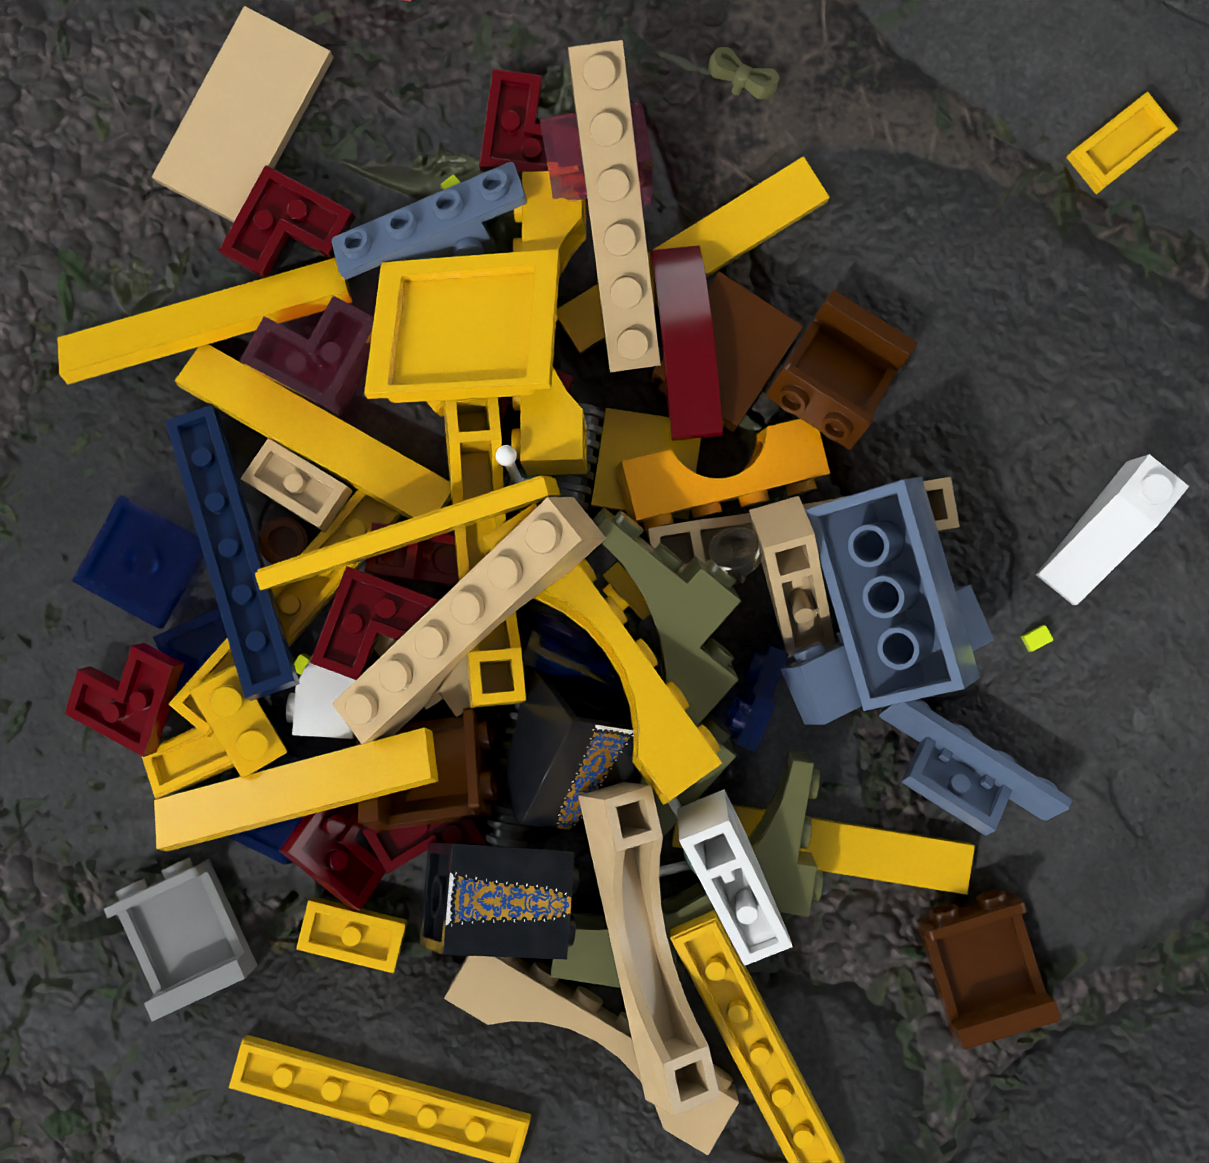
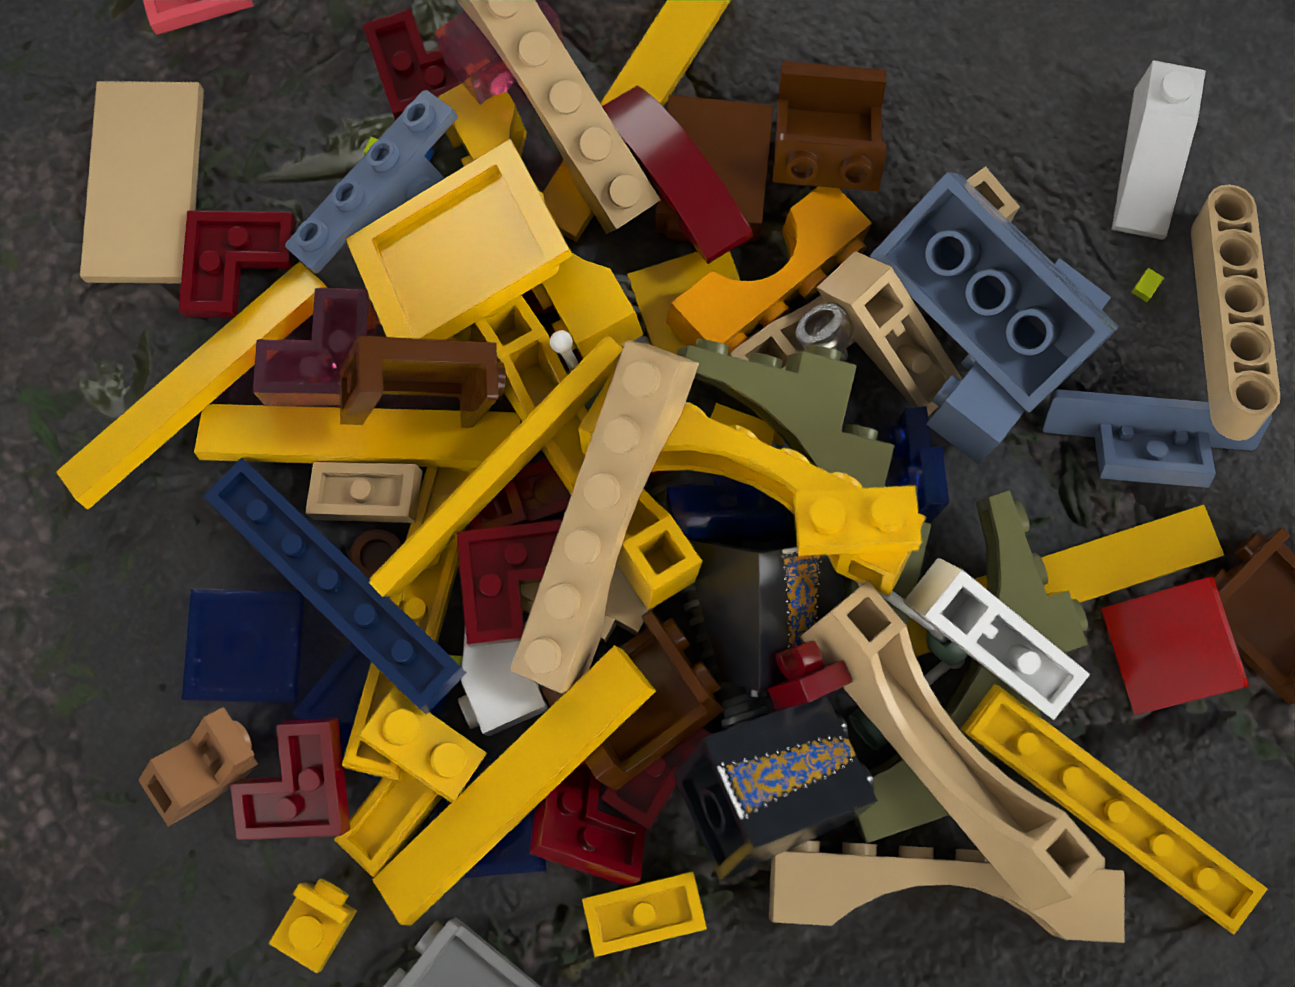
camera: 30 degrees left, 10 degrees down
none -> medium nougat brick [138,707,258,827]
none -> yellow bracket [268,878,357,973]
none -> reddish brown panel [339,336,506,427]
none -> dark red tile [768,640,853,711]
none -> yellow plate [794,486,921,556]
none -> red tile [1101,577,1249,716]
none -> tan beam [1191,184,1280,441]

